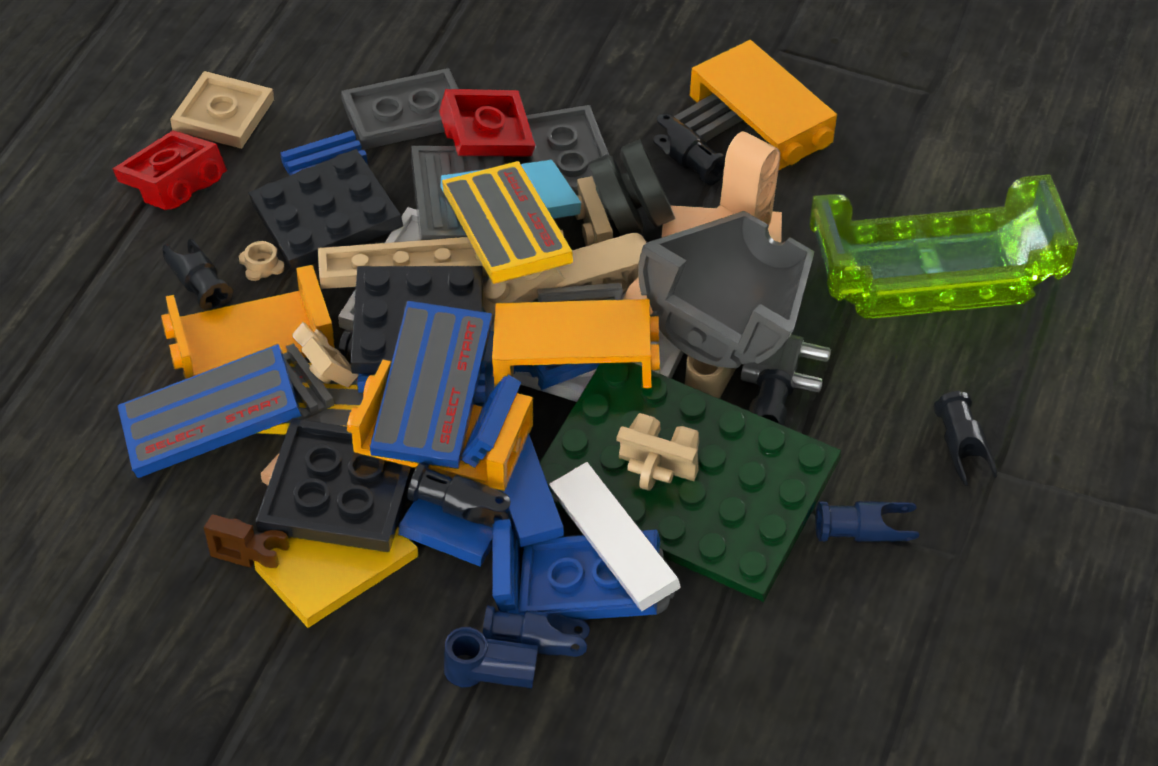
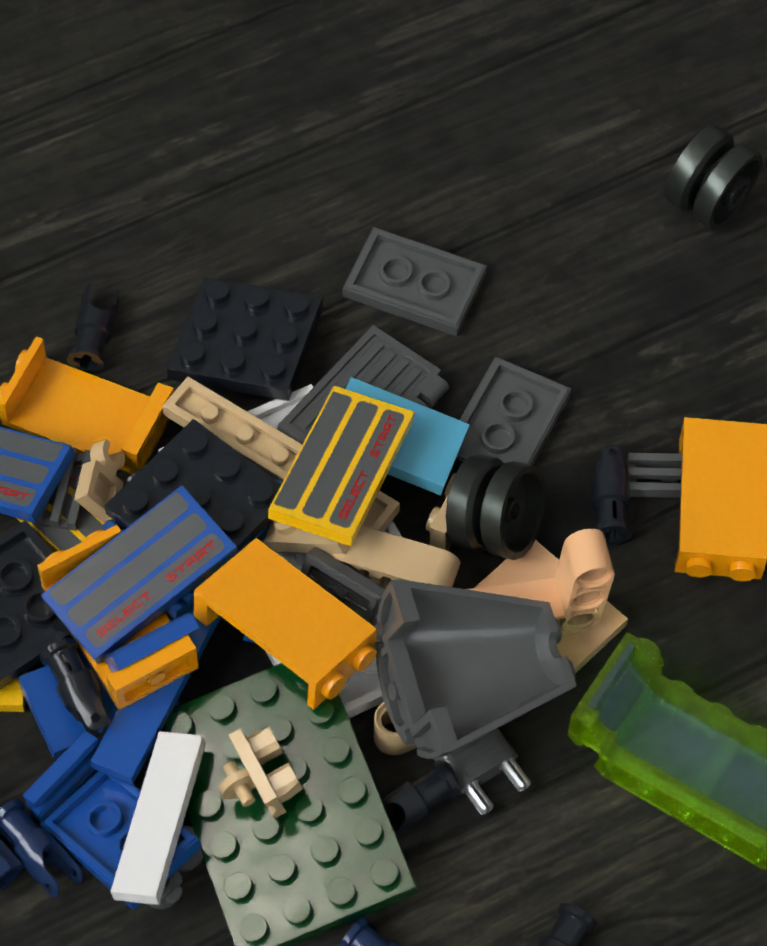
camera: 40 degrees right, 10 degrees up
red plate [112,130,227,210] -> none
tan plate [170,71,274,149] -> none
tan plate [239,241,285,281] -> none
blue tile [281,130,368,176] -> none
red plate [439,89,536,156] -> none

